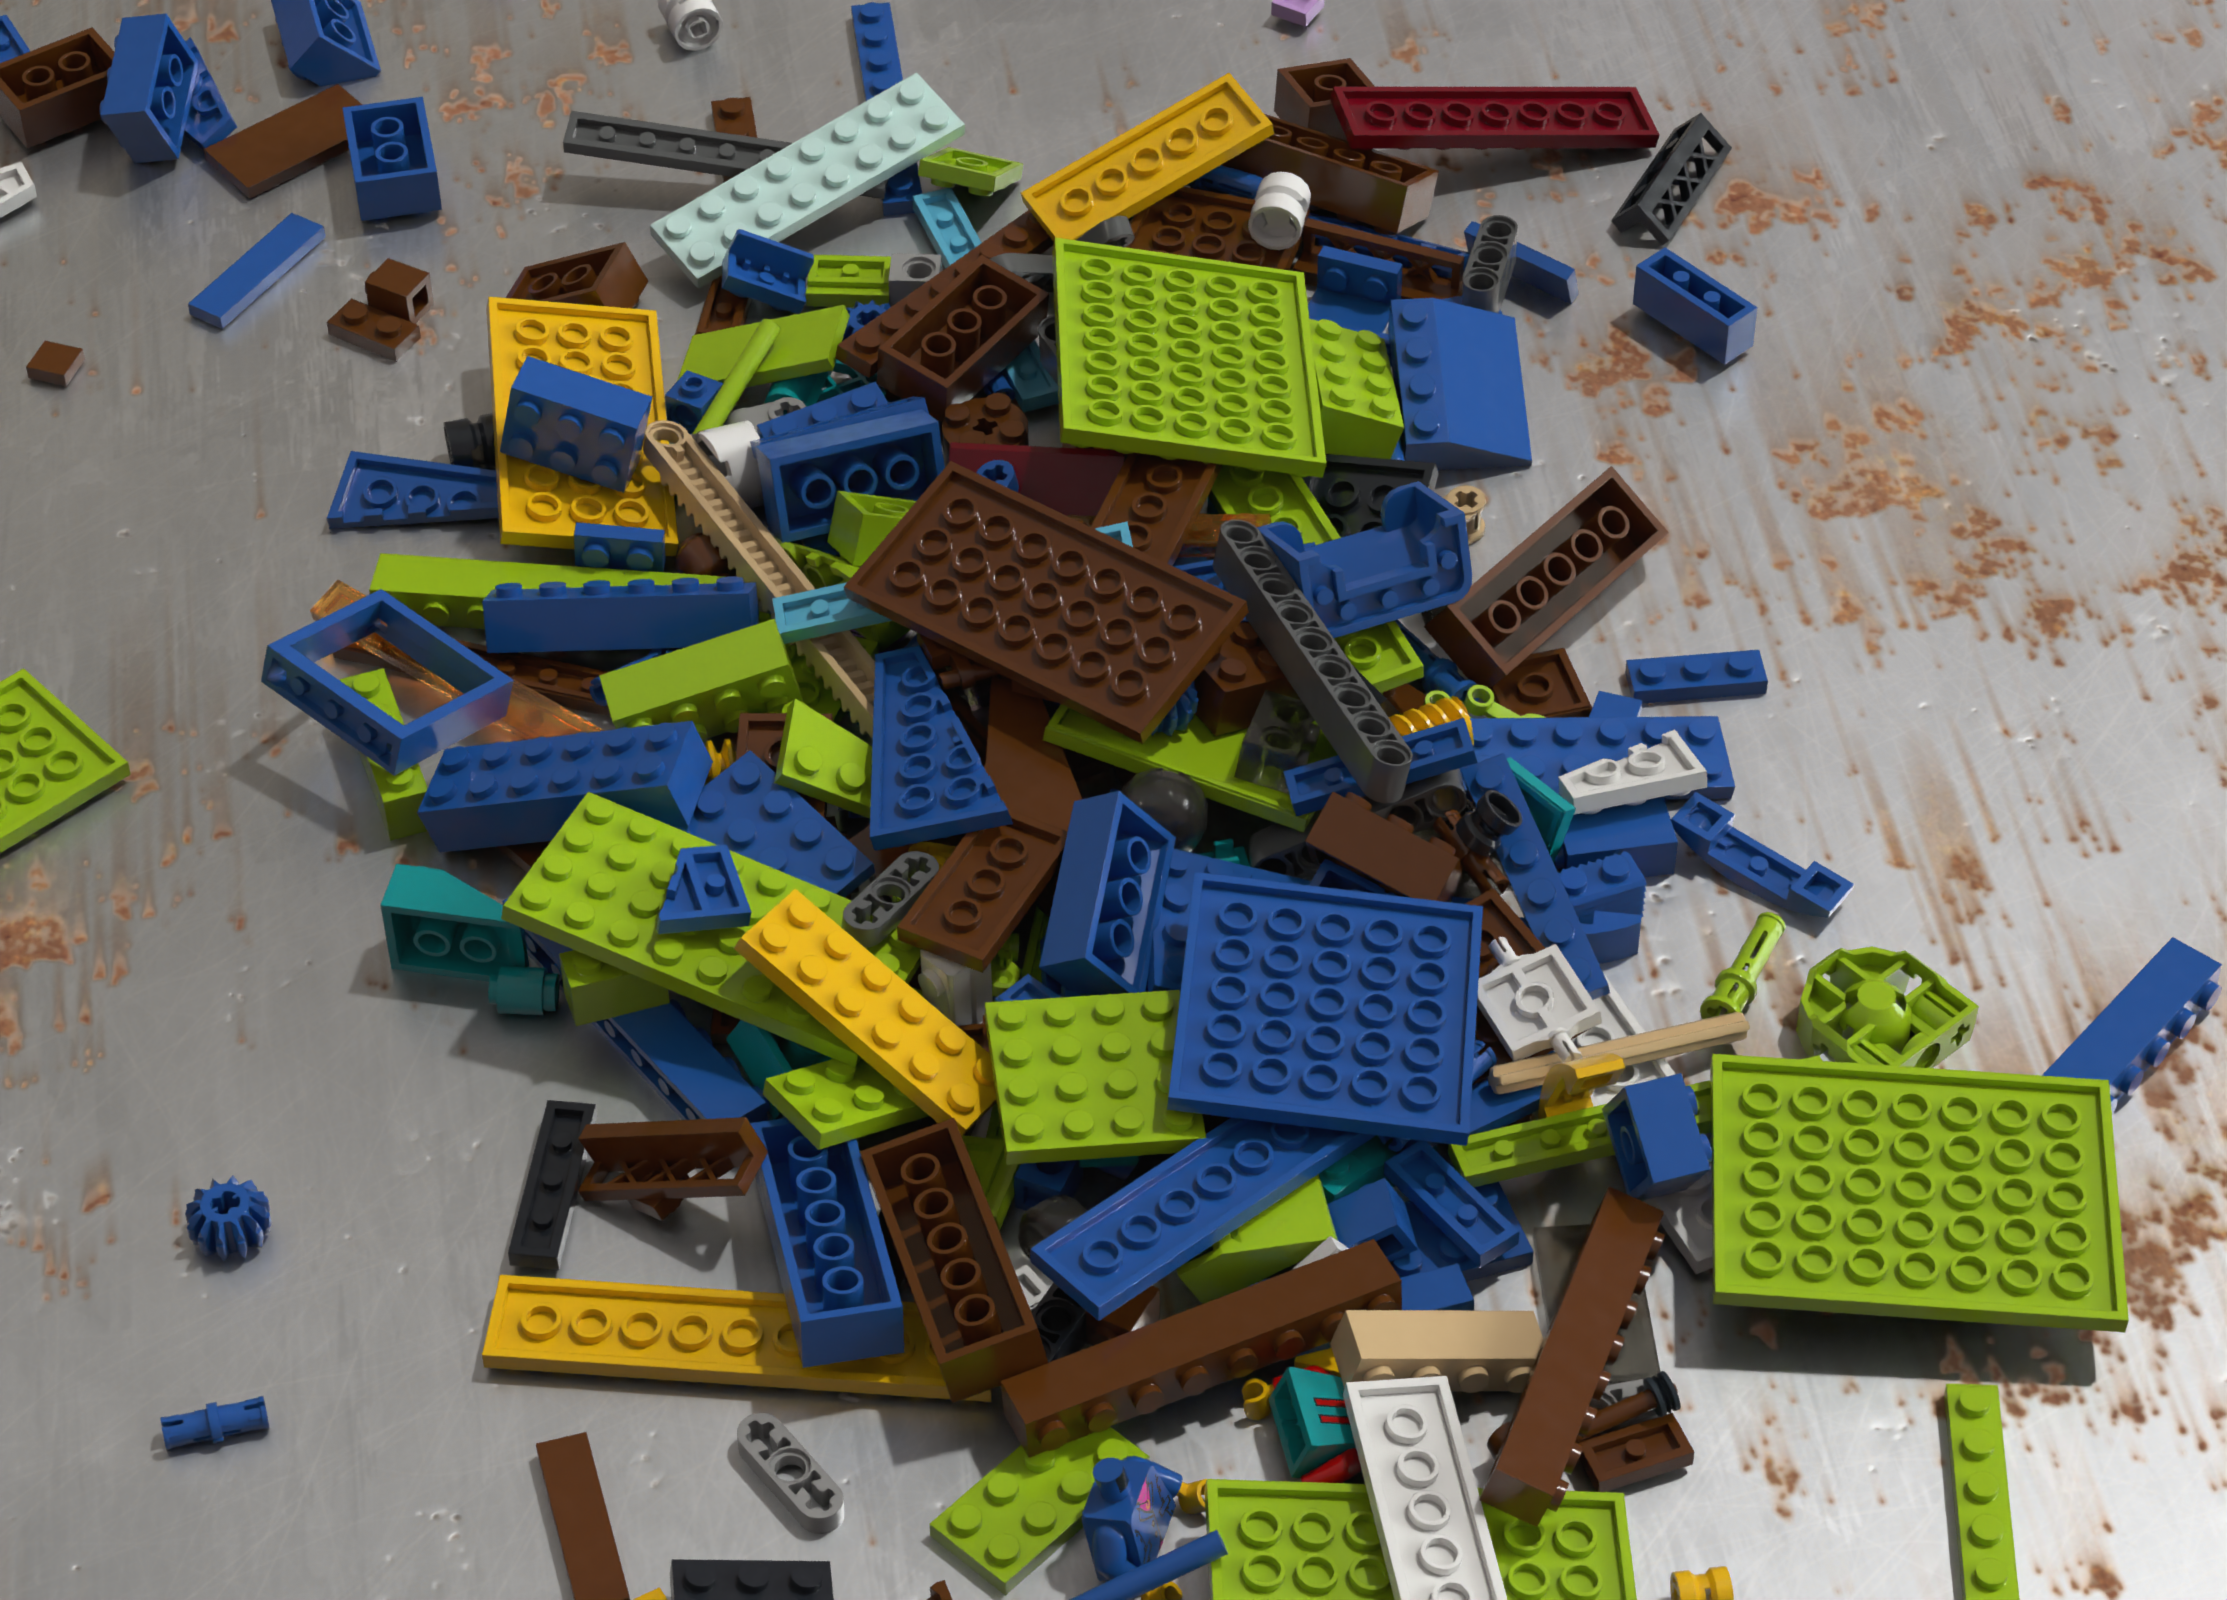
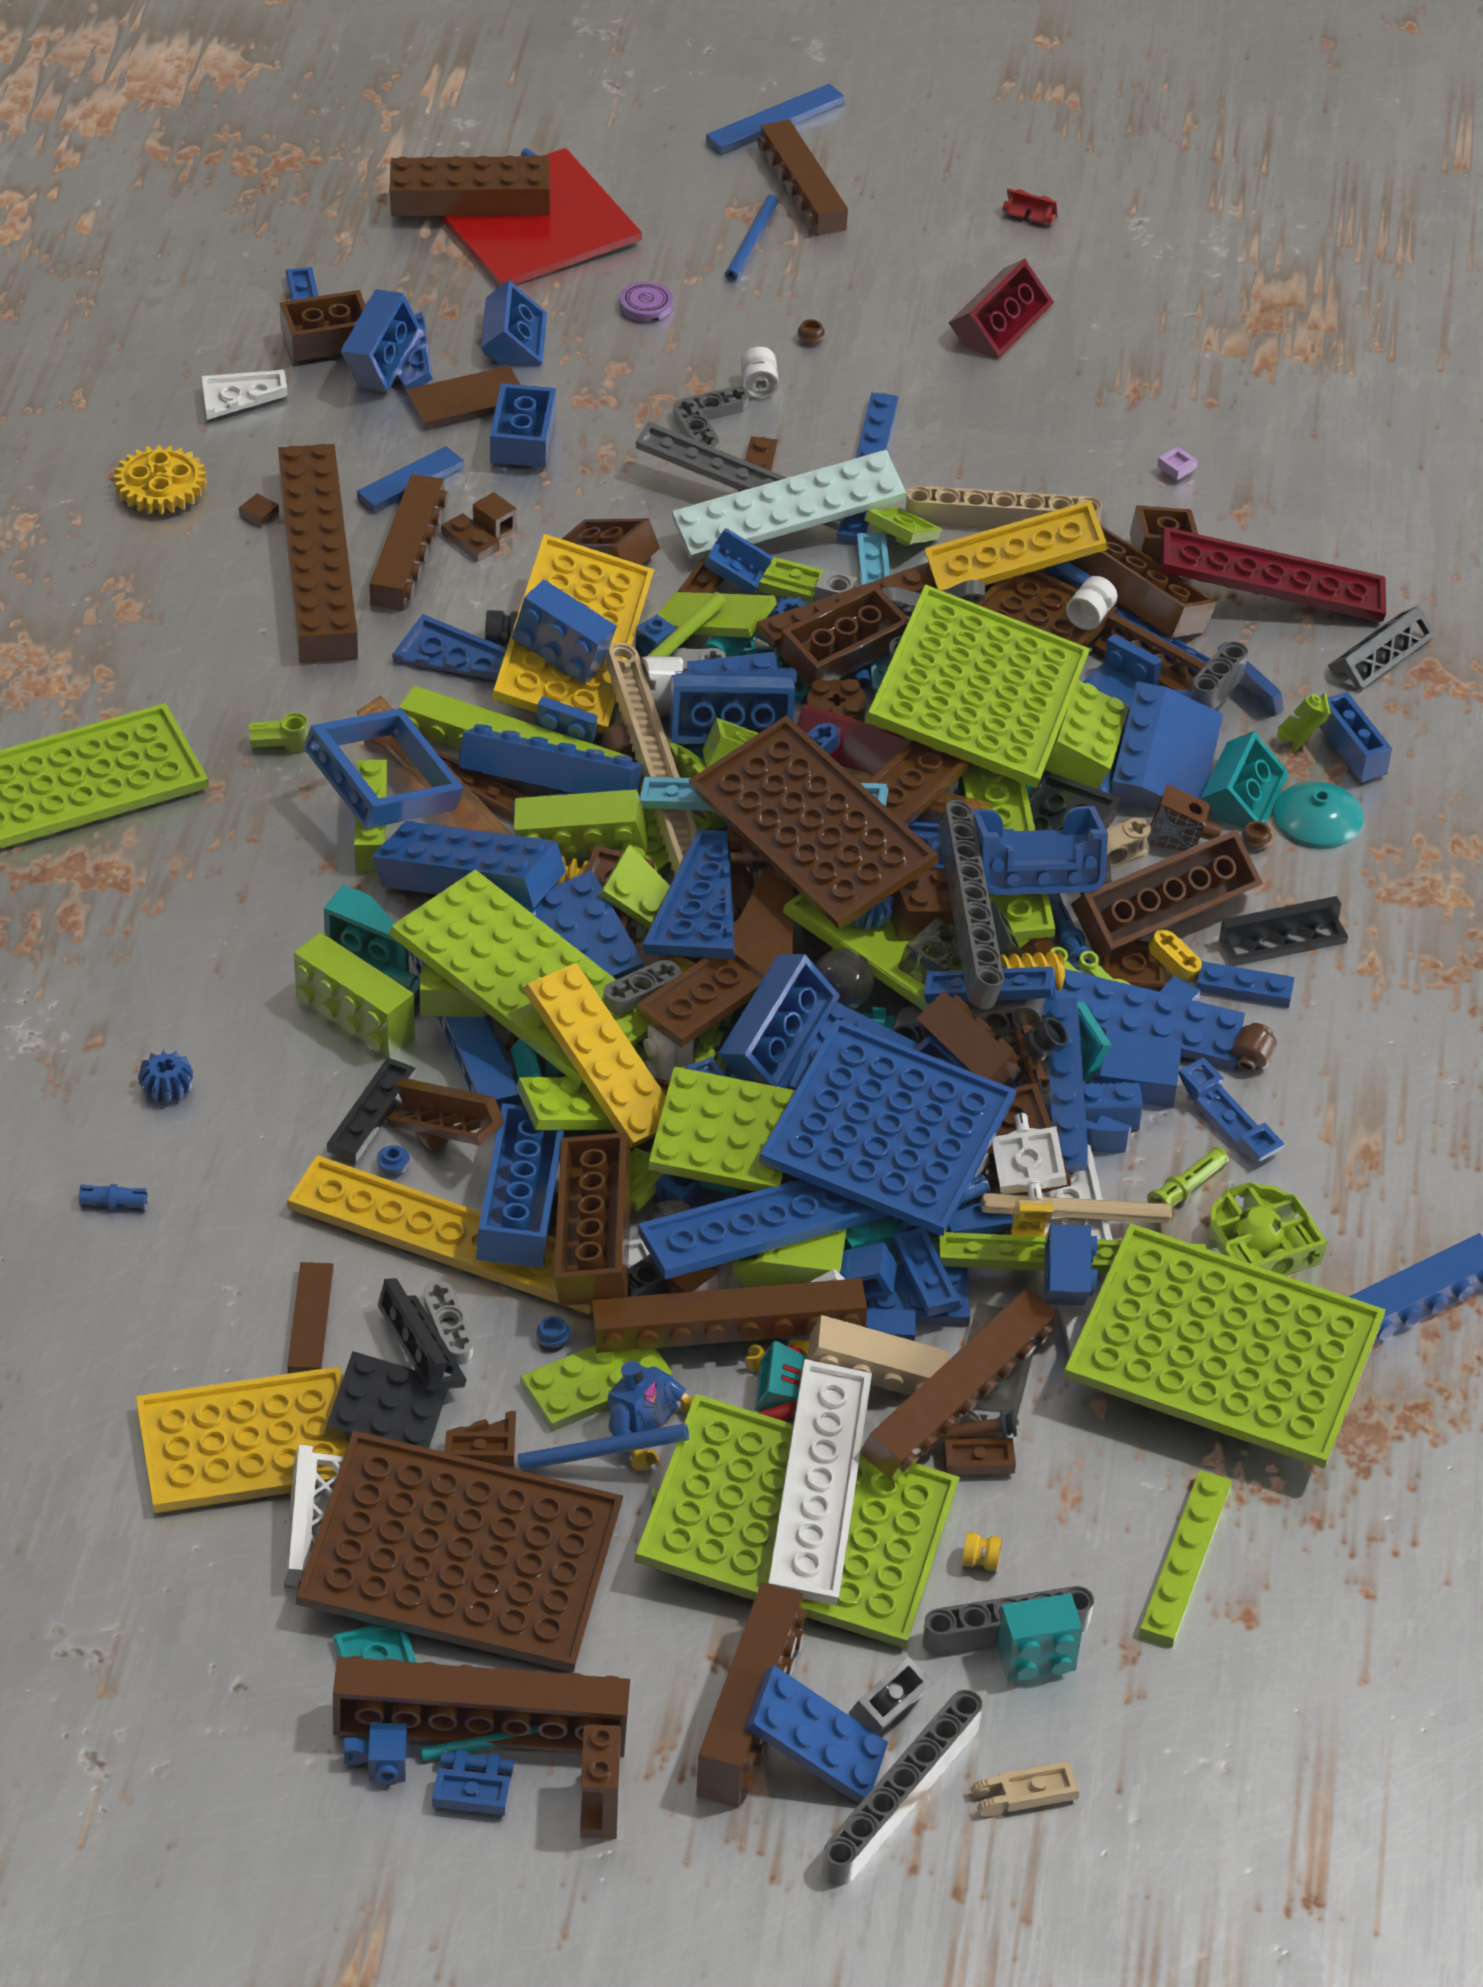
camera: 15 degrees right, 0 degrees up
blue wing [656,845,751,934] -> none
white wing [1558,729,1707,815] -> none
none -> lime piece [249,712,309,753]
none -> reddish brown brick [278,444,358,663]
none -> lime brick [294,932,415,1058]
none -> reddish brown brick [369,474,449,611]
none -> blue plate [377,1145,410,1176]
none -> black fence [377,1278,467,1390]
none -> blue plate [536,1316,570,1348]
none -> dark grey beam [673,386,749,450]
none -> tan beam [905,486,1102,529]
none -> reddish brown torso [1147,784,1223,851]
none -> yellow beam [1148,929,1202,982]
none -> teal slope [1200,731,1289,828]
none -> black fence [1219,896,1348,966]
none -> reddish brown head [1231,1023,1277,1072]
none -> reddish brown plate [1241,821,1272,849]
none -> teal dish [1273,781,1364,849]
none -> lime hinge [1277,693,1331,752]

